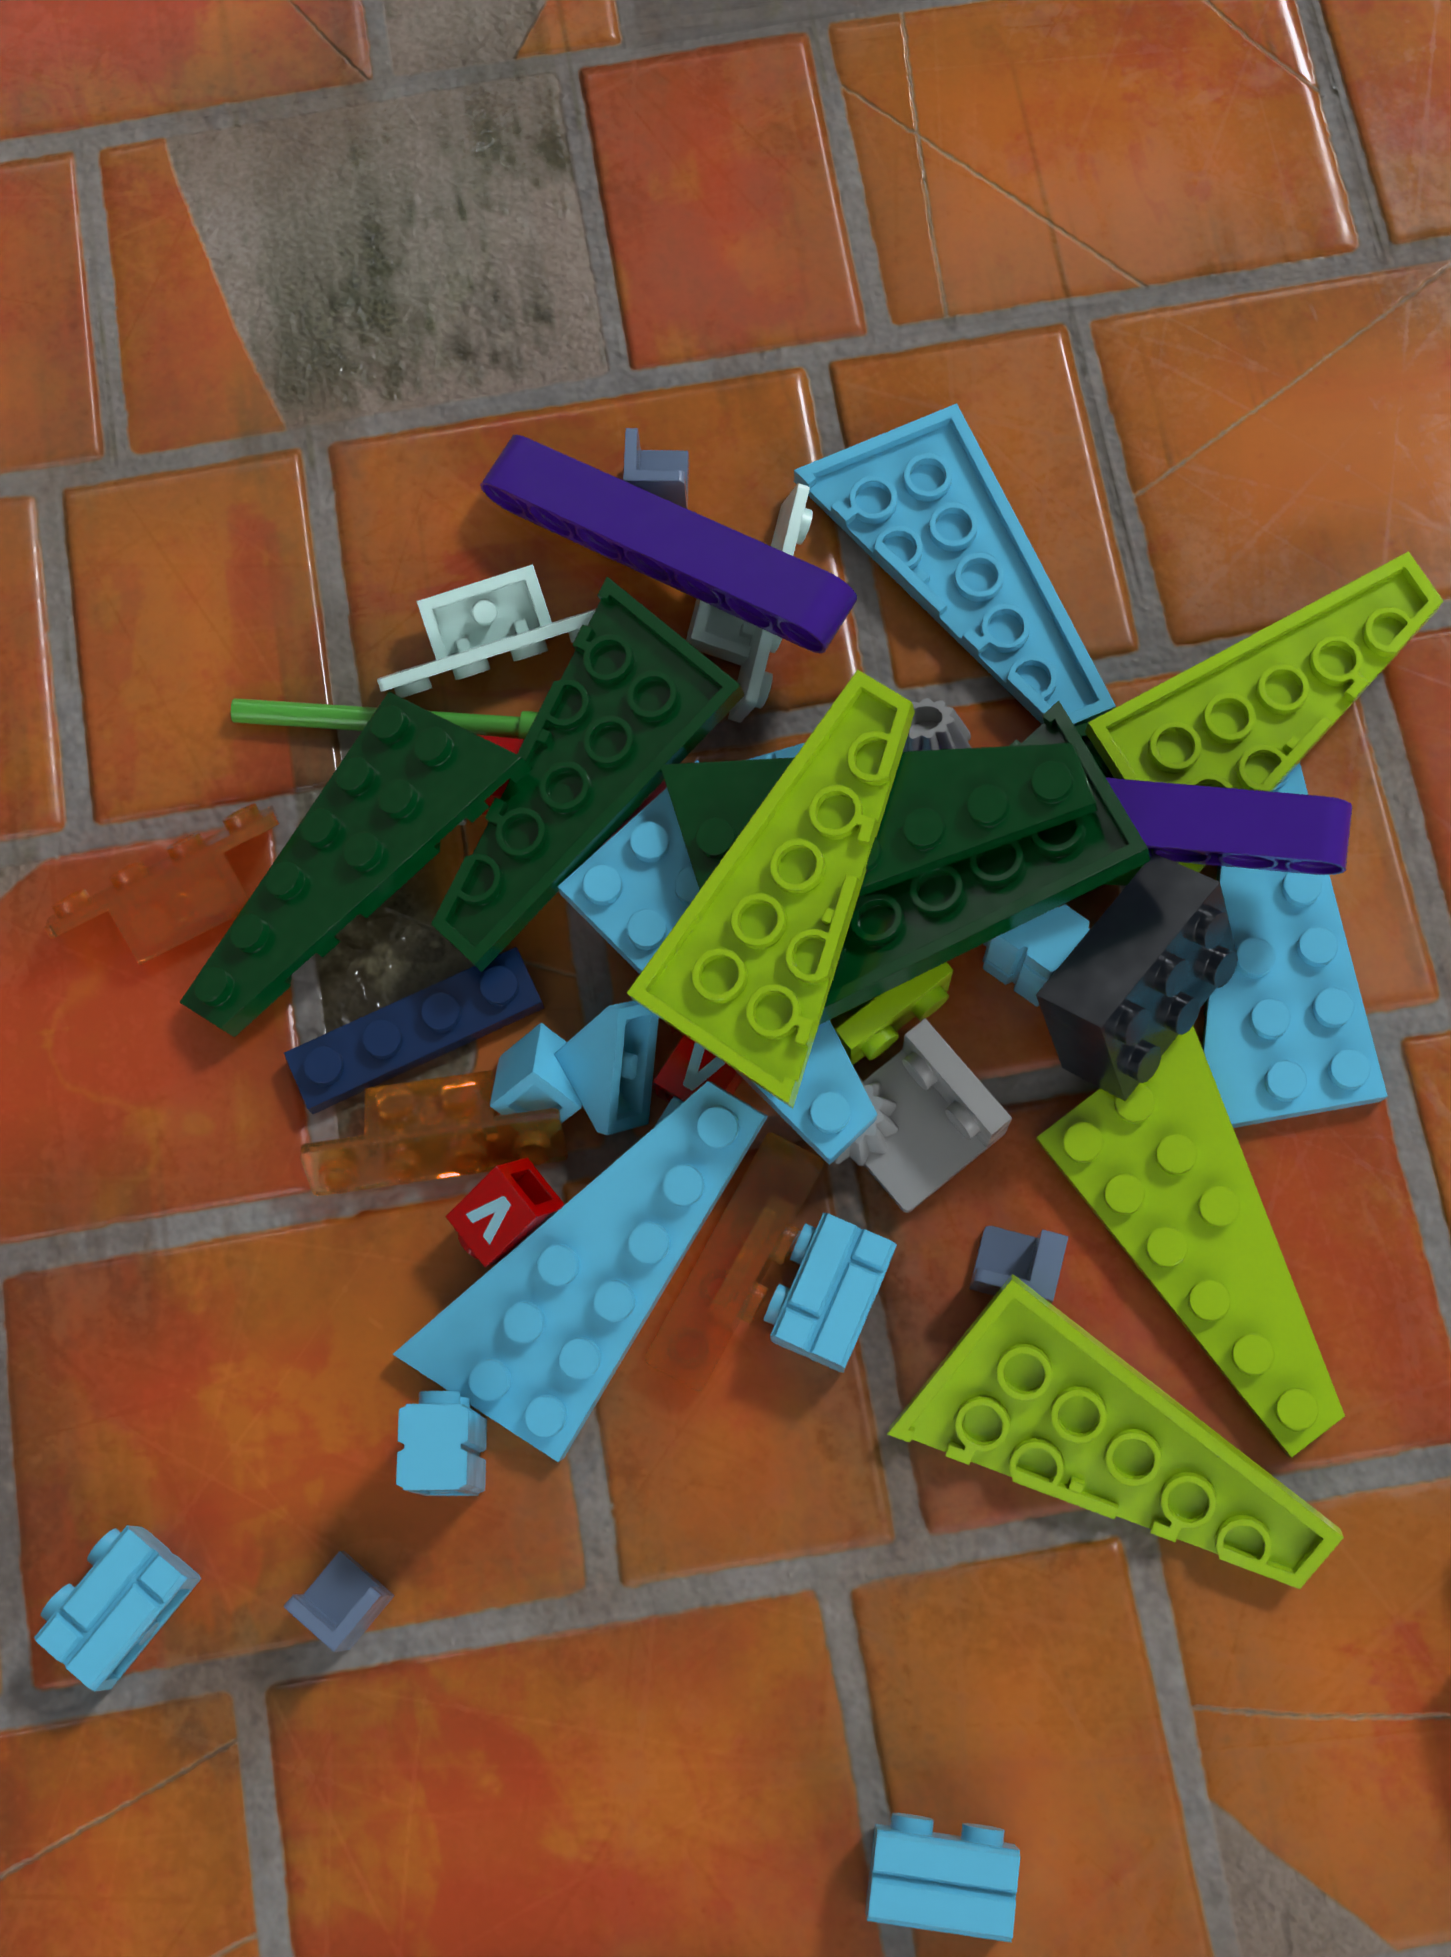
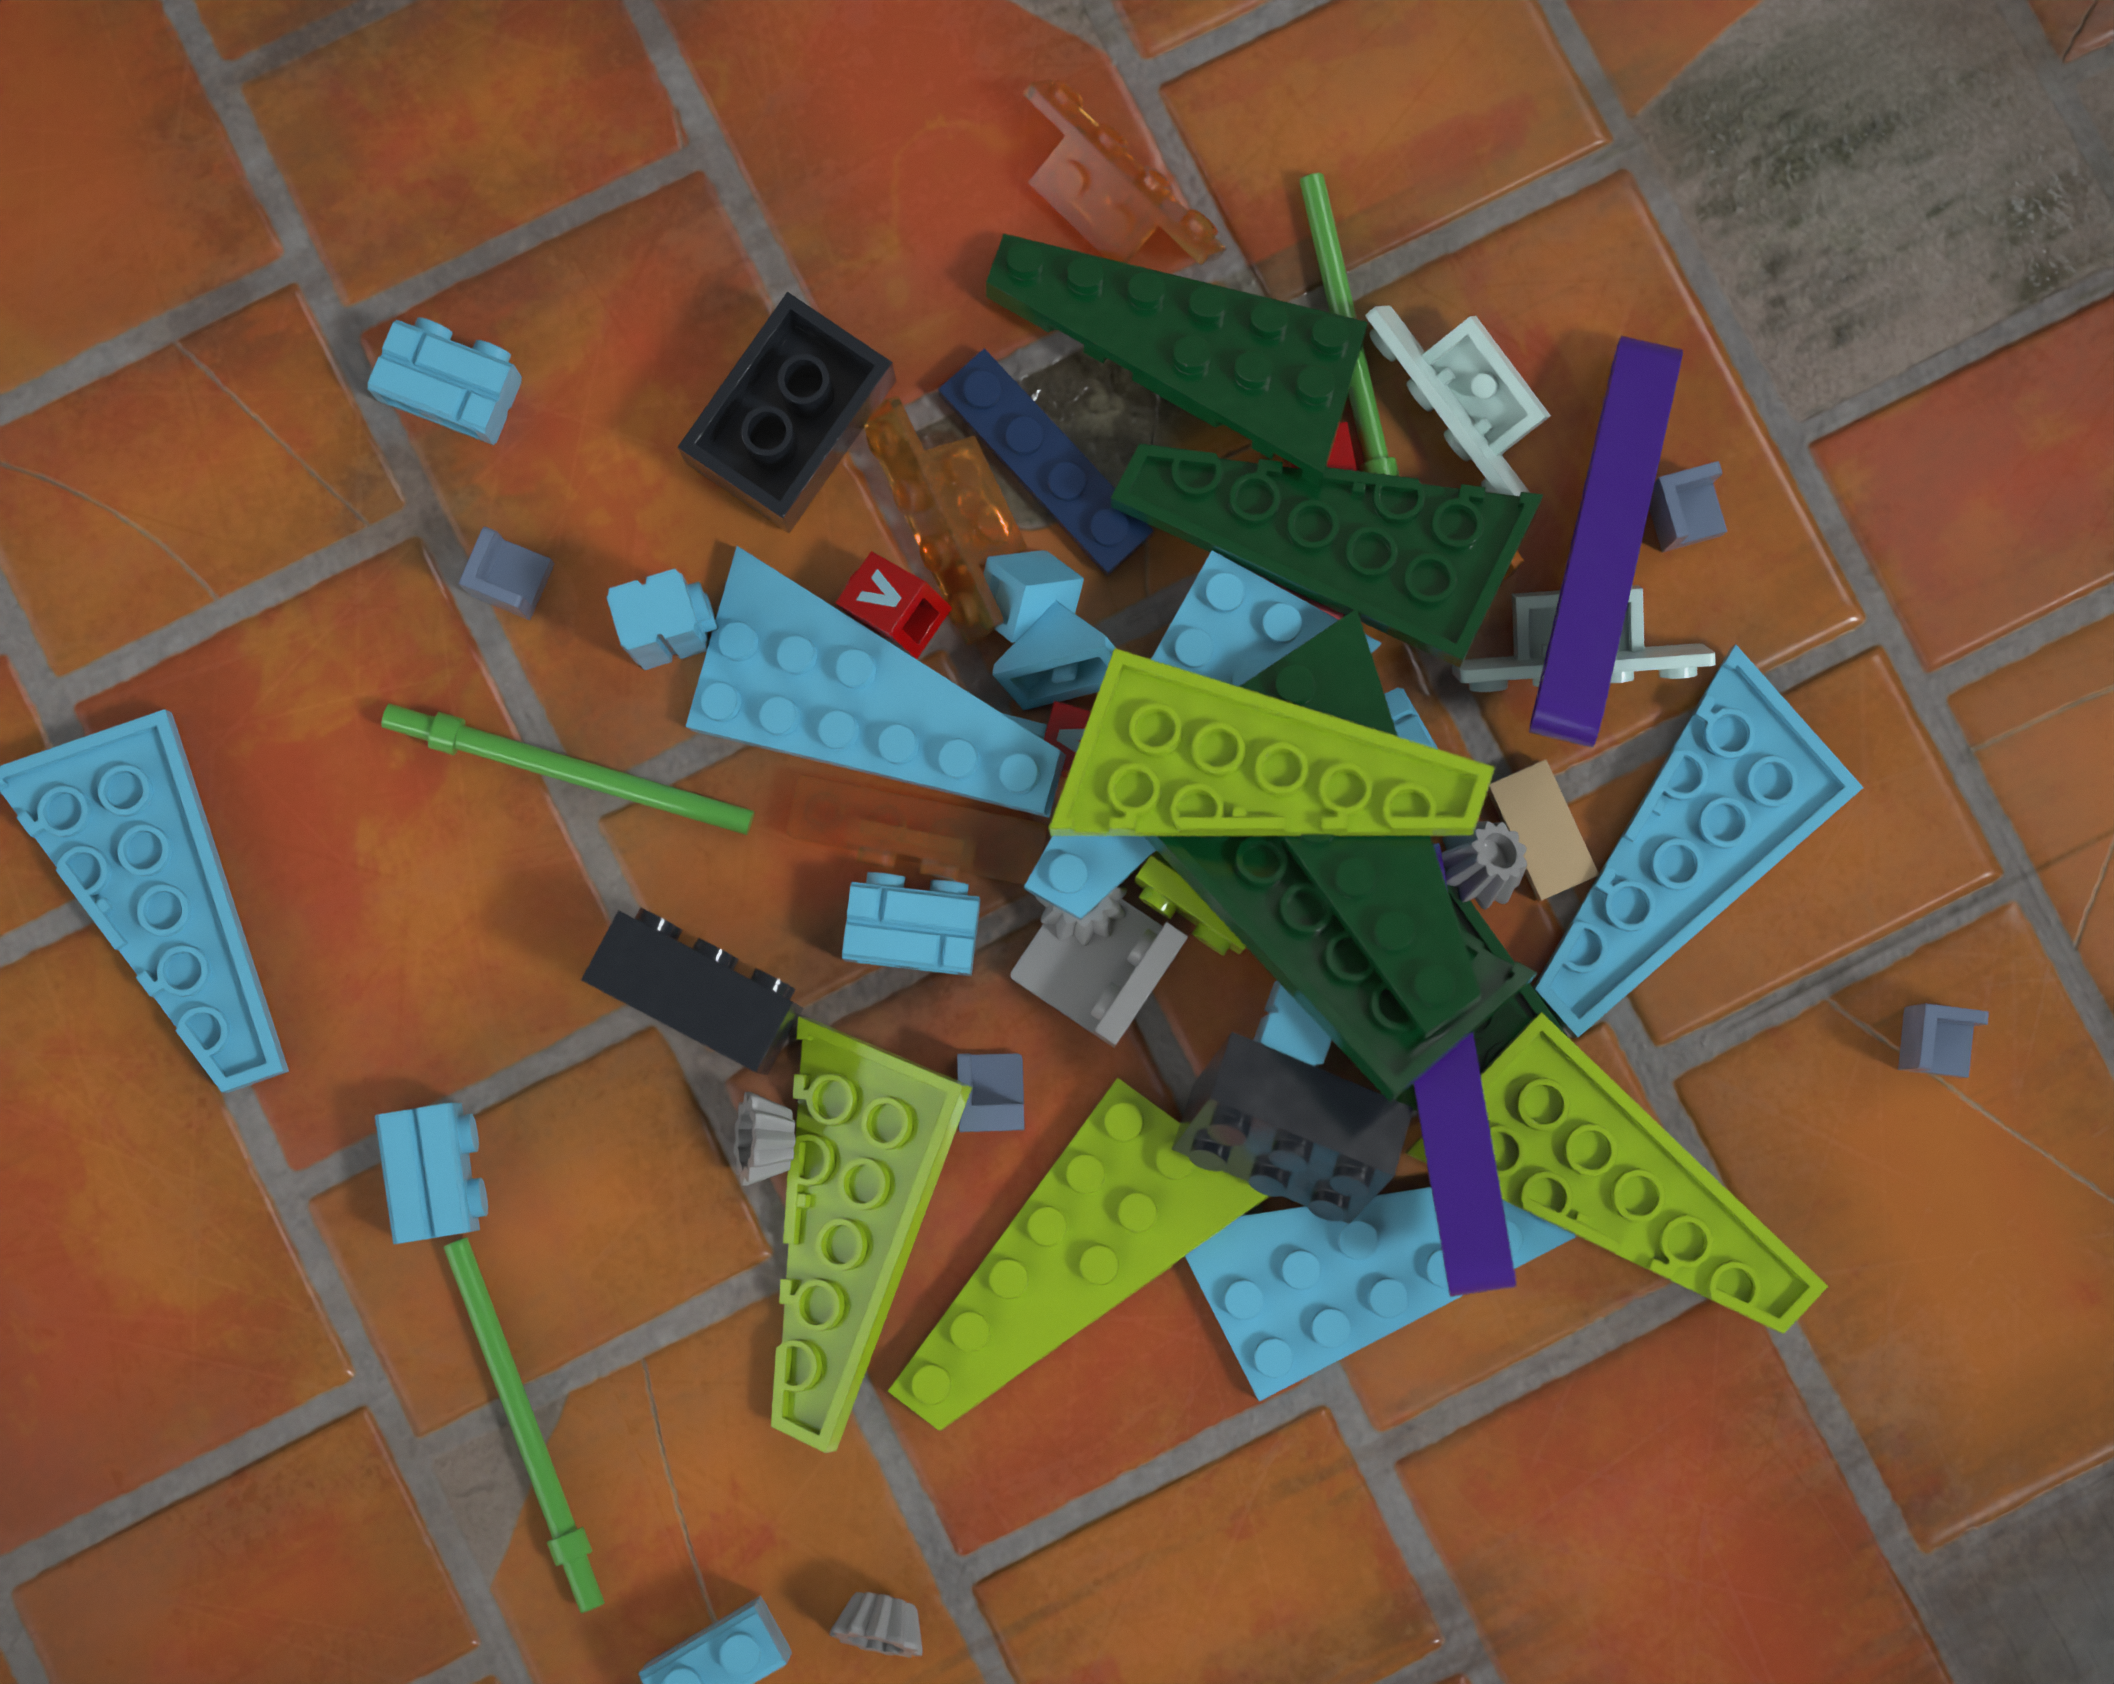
camera: 65 degrees right, 10 degrees up
none -> bright green bar [381,703,754,835]
none -> bright green bar [443,1237,605,1613]
none -> black brick [581,907,803,1076]
none -> black brick [678,292,896,534]
none -> light grey piece [734,1092,796,1186]
none -> tan tile [1487,759,1599,902]
none -> sand blue panel [1898,1004,1989,1078]

